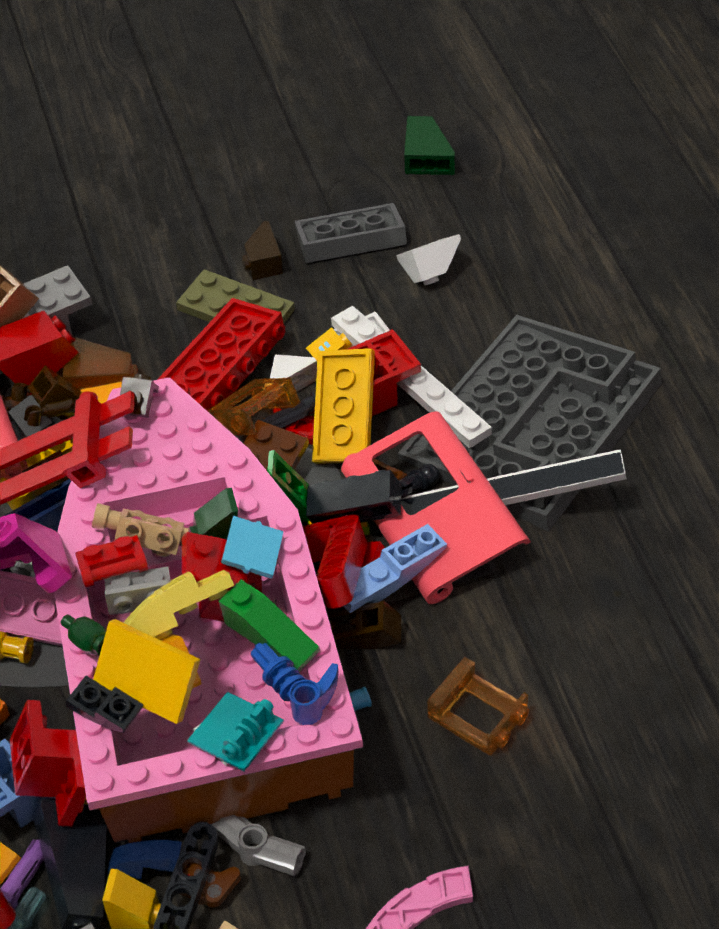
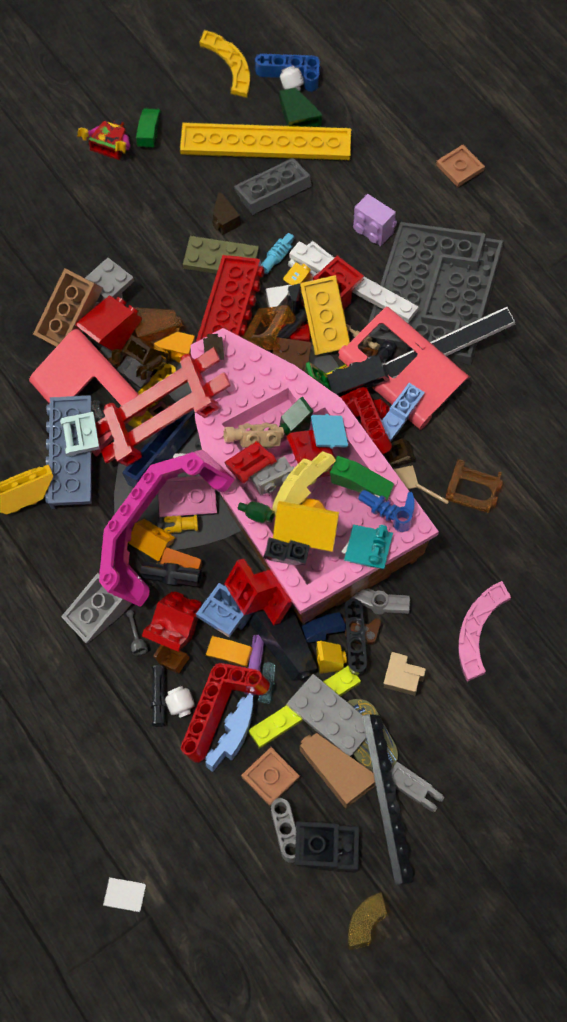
camera: 20 degrees left, 15 degrees up
white slope [396,234,461,286] -> none
none -> torso [77,119,130,160]
none -> green slope [136,108,161,147]
none -> yellow plate [180,123,351,160]
none -> yellow tile [200,30,250,98]
none -> blue beam [255,54,319,91]
none -> medium azure hinge [262,233,294,274]
none -> white head [280,66,304,90]
none -> black slope [288,283,301,318]
none -> tan piece [346,324,380,350]
none -> lavender brick [353,194,397,246]
none -> tan piece [393,466,449,504]
none -> nougat plate [436,145,485,187]

